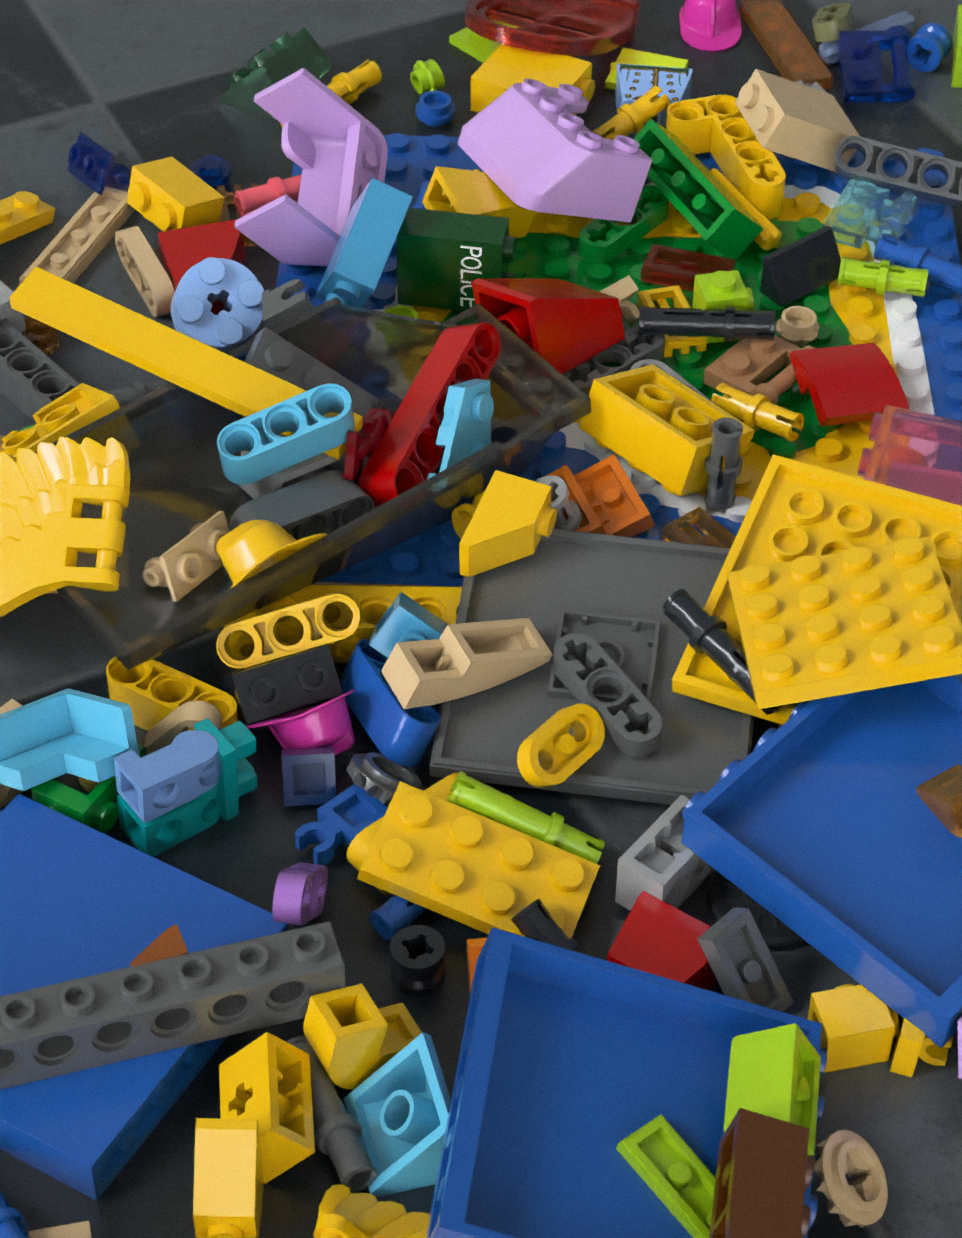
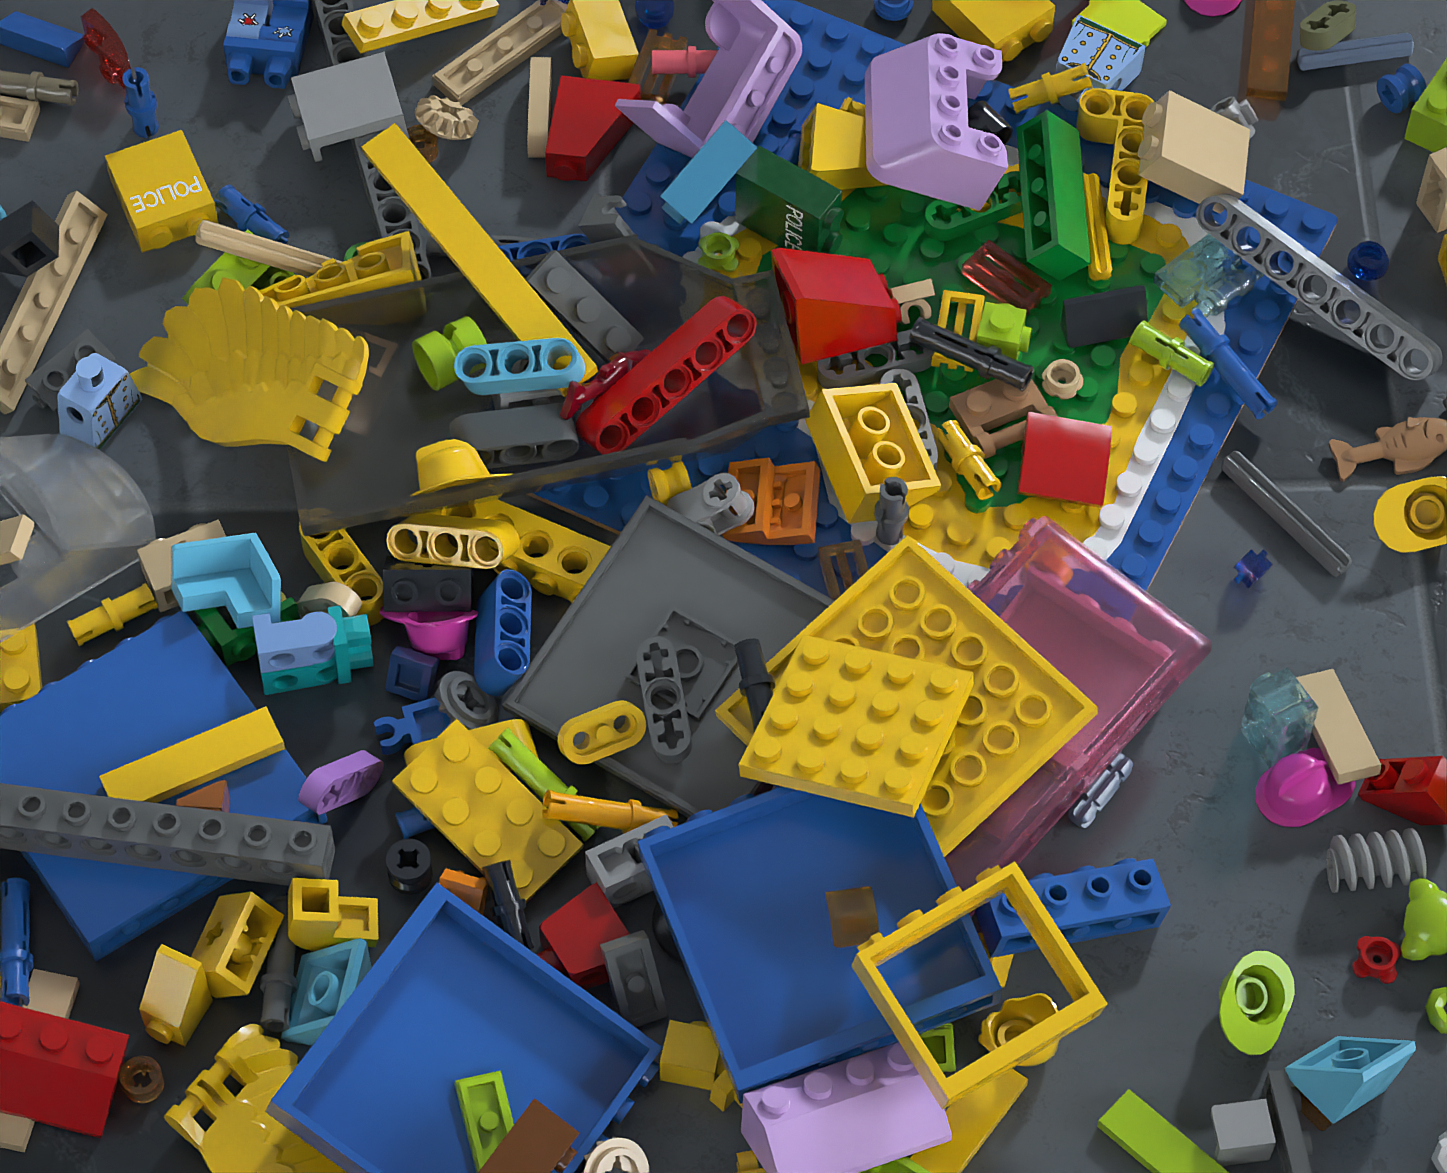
camera: 25 degrees right, 15 degrees up
tan hinge [143,511,230,602] -> none
light blue brick [170,257,264,354] -> none
dark azure brick [369,592,447,658] -> none
tan slope [381,618,553,709] -> none
medium azure wing [427,379,494,491] -> none
yellow slope [459,470,557,577] -> none
lime panel [723,1023,821,1156] -> none
clear blue plate [837,25,916,102] -> none
none -> yellow tile [99,706,285,803]
none -> lime wheel [412,316,487,391]
none -> light orange pin [542,790,678,834]

